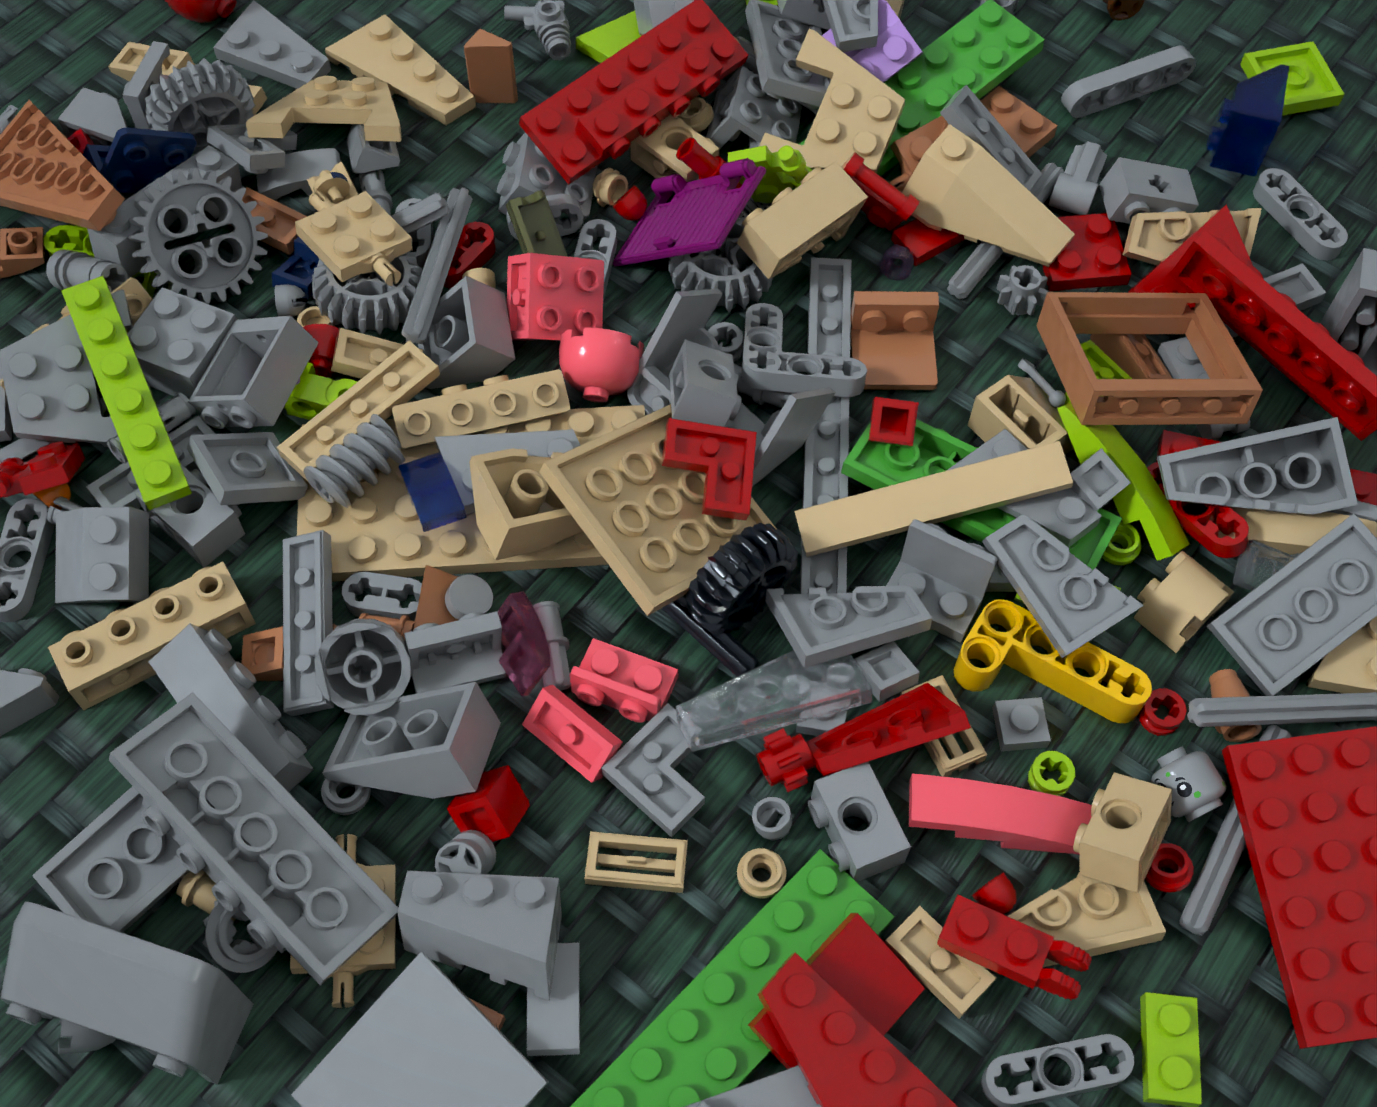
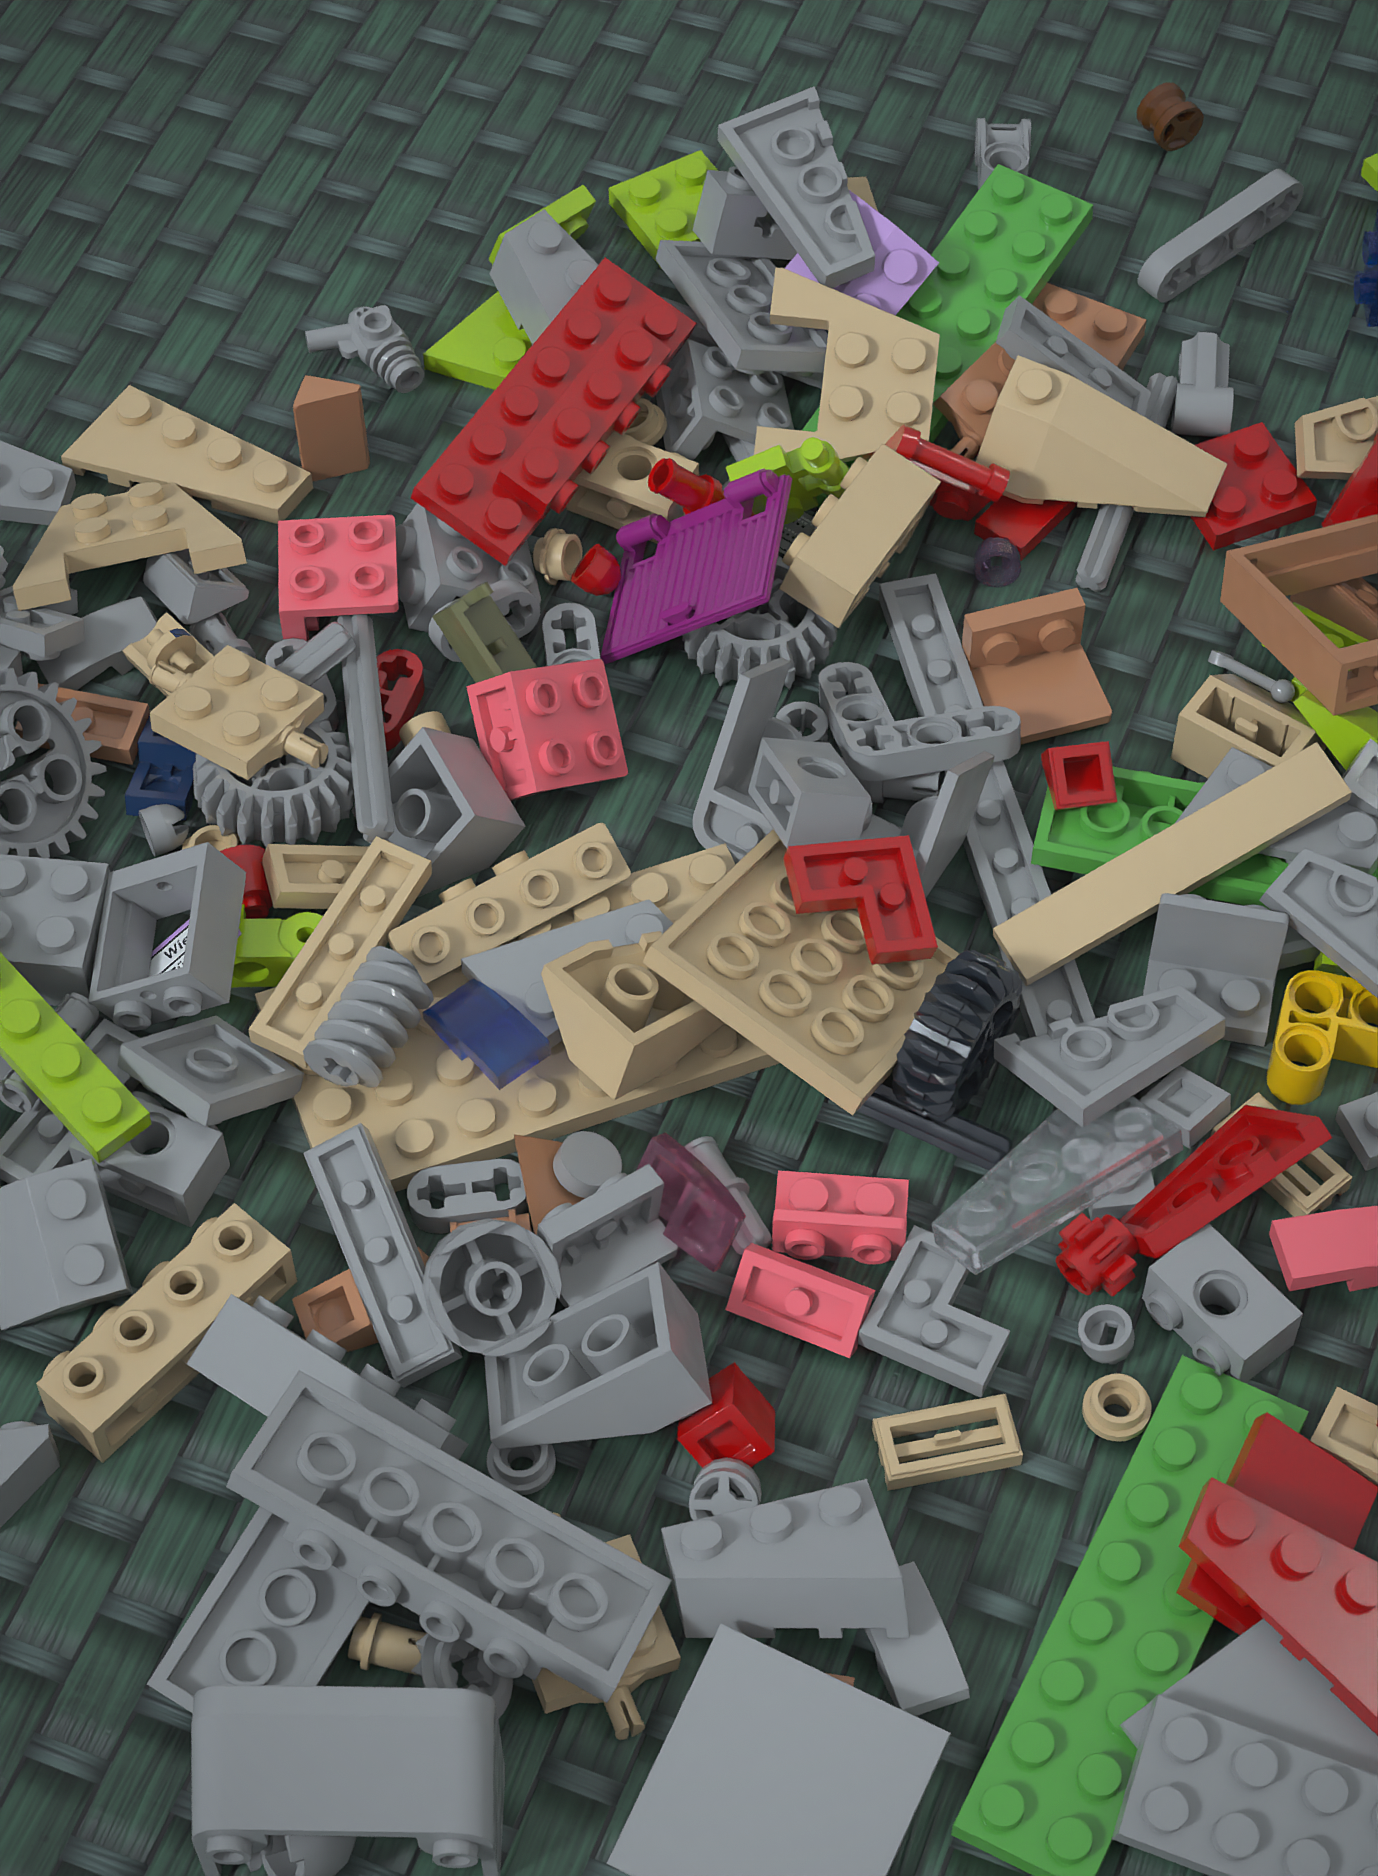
camera: 15 degrees left, 5 degrees down
coral cylinder [559,328,644,402] -> none
light grey gear [996,265,1049,316] -> none
light grey brick [1099,157,1199,224] -> none
none -> coral bracket [278,515,399,642]

